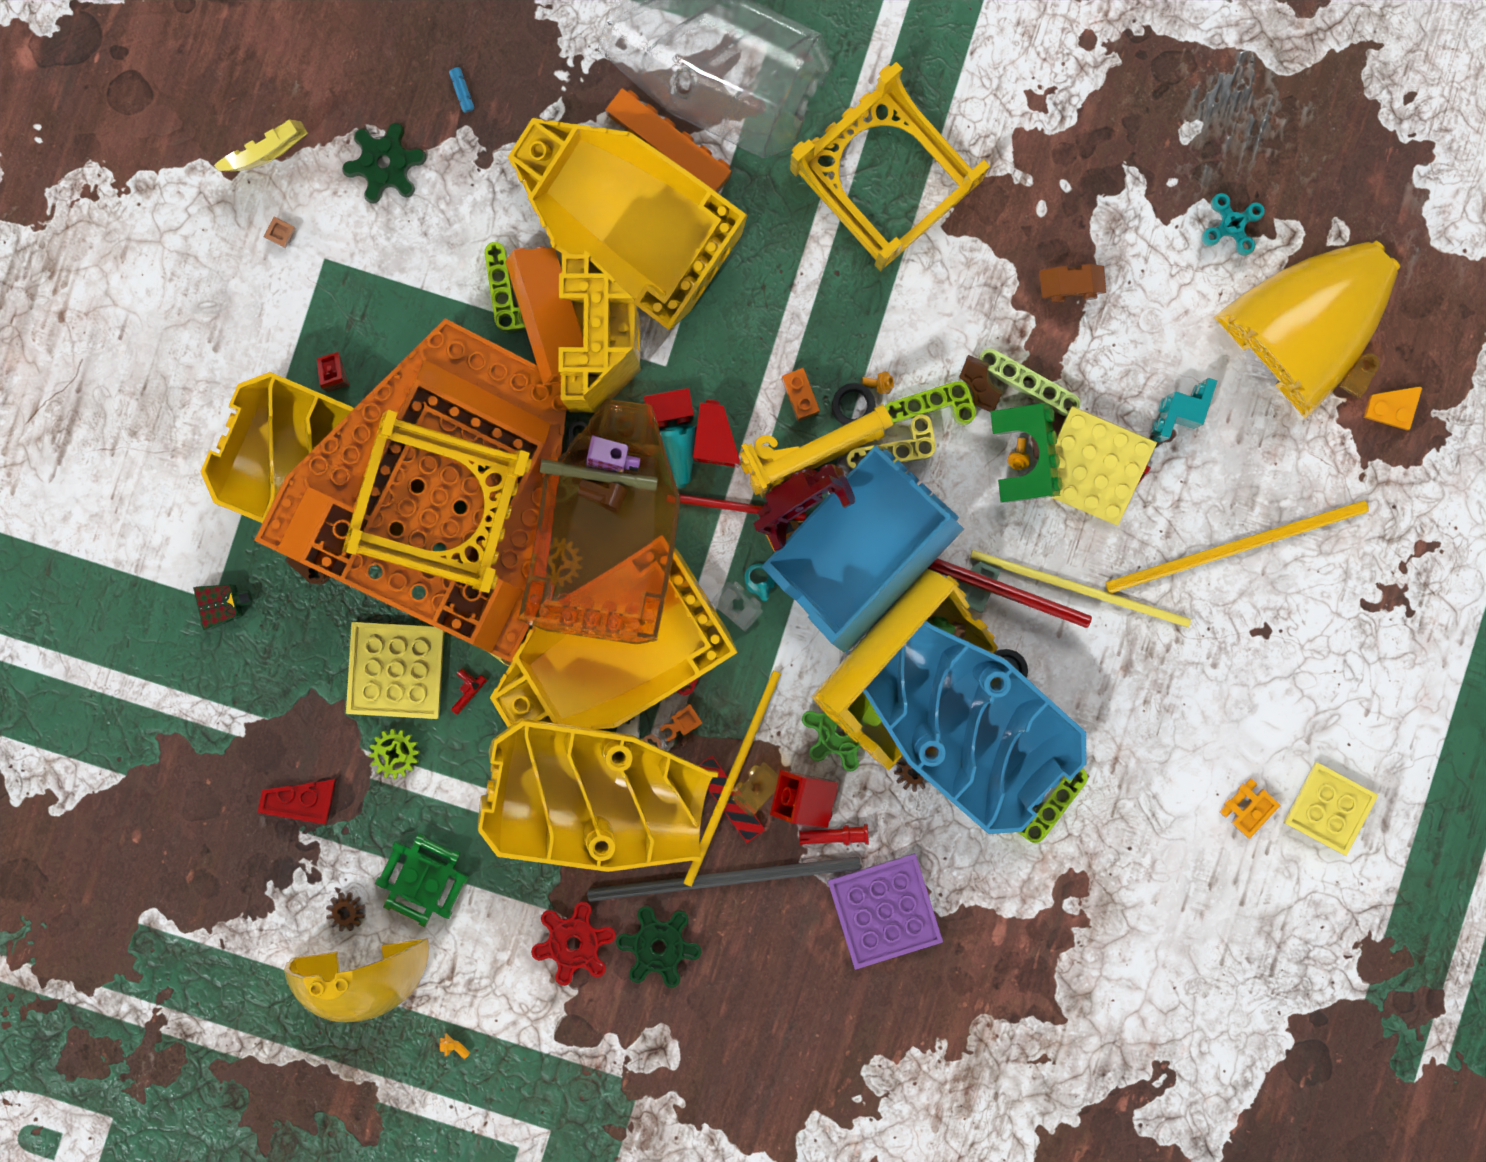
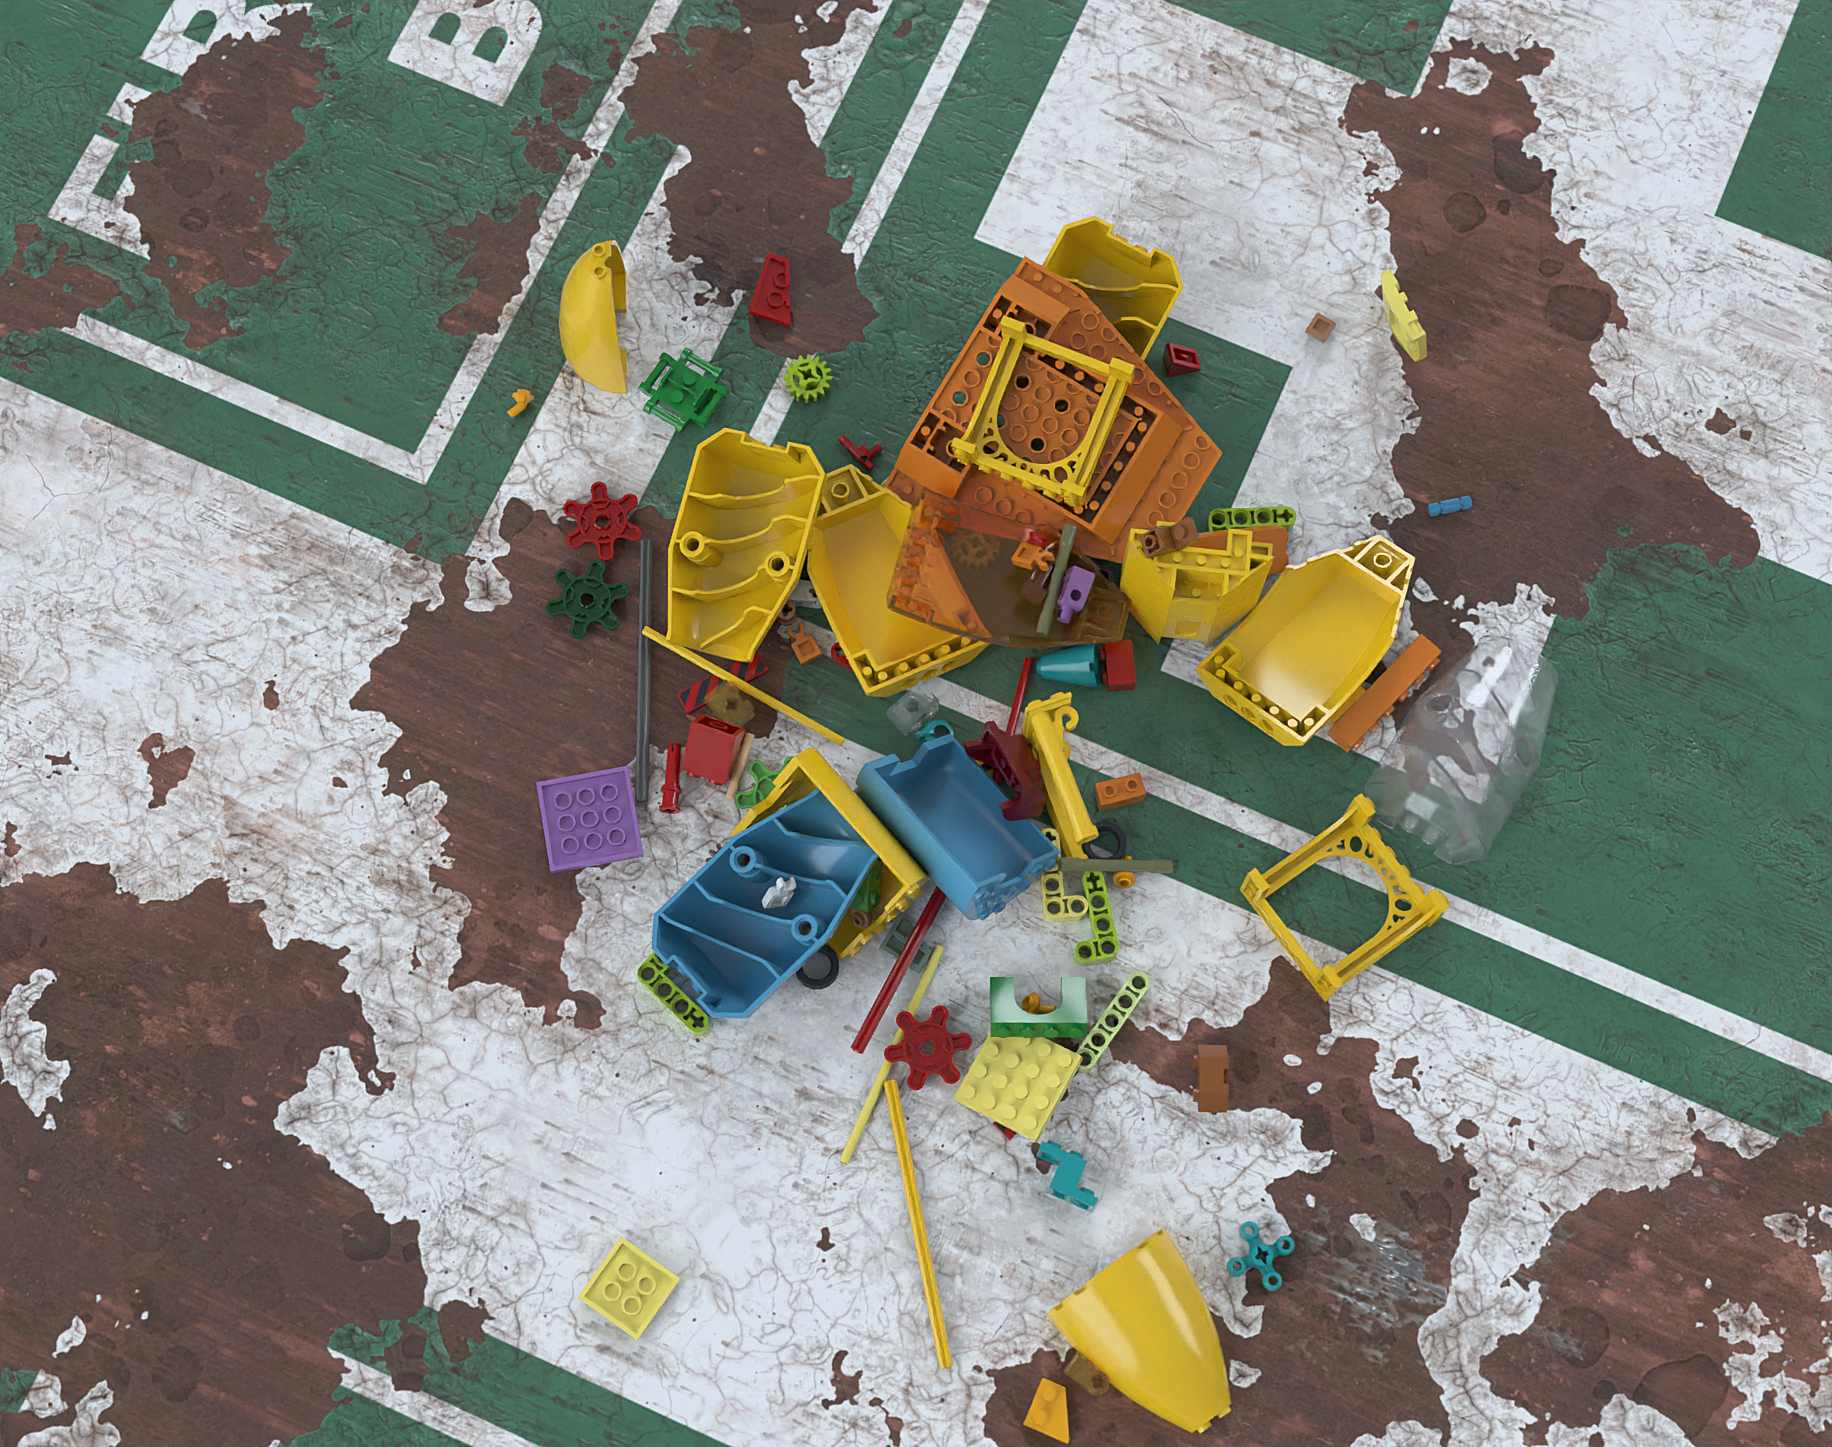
camera: 95 degrees right, 15 degrees down
torso [193,584,252,630] -> none
reddish brown gear [326,892,366,932] -> none
dark green plate [342,123,426,204] -> none
light yellow plate [346,622,444,719] -> none
red slope [693,400,740,468] -> none
reddish brown tile [959,355,1003,412] -> none
light orange plate [1220,778,1281,839] -> none
none -> light nougat bar [725,733,755,800]
none -> white plate [761,877,796,909]
none -> red plate [884,1005,972,1091]
none -> orange plate [1011,542,1055,571]
none -> red bush [1026,532,1049,550]
none -> olive piece [1058,857,1173,873]
none -> dark orange slope [1139,517,1200,558]

